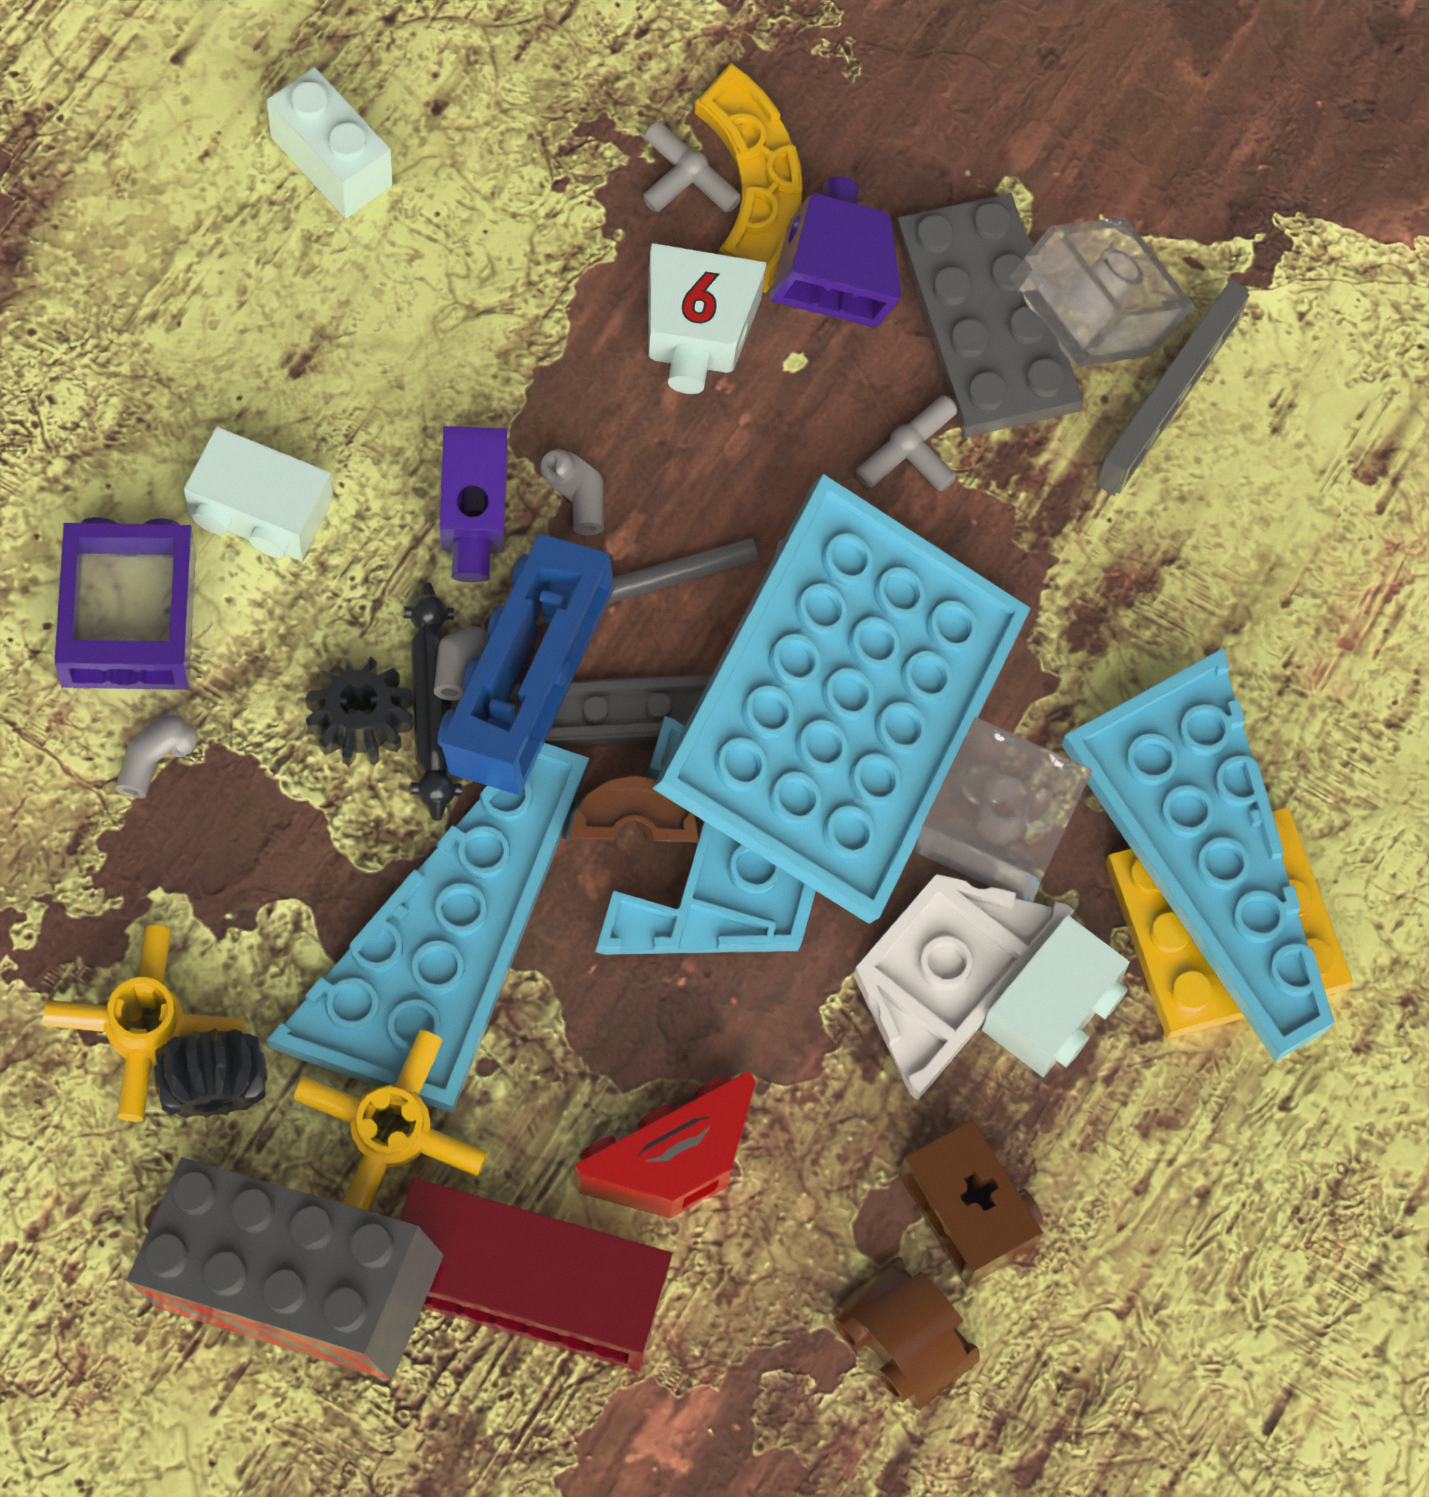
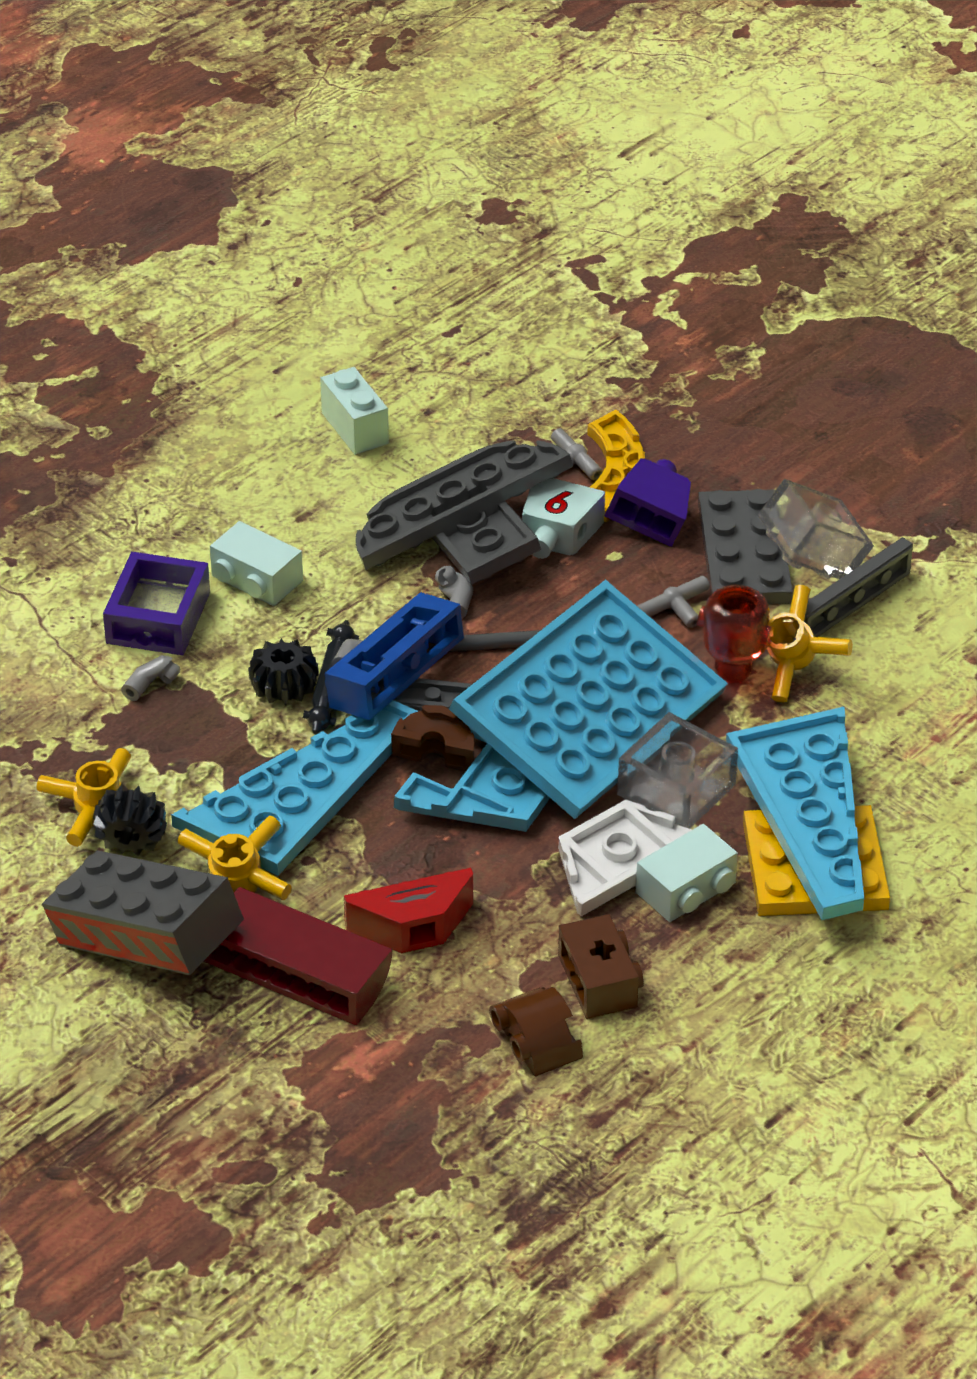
camera: 20 degrees right, 25 degrees down
dark purple torso [440,426,508,583] -> none
none -> dark grey plate [355,440,573,585]
none -> clear red piece [697,585,772,683]
none -> yellow bar [730,585,853,702]

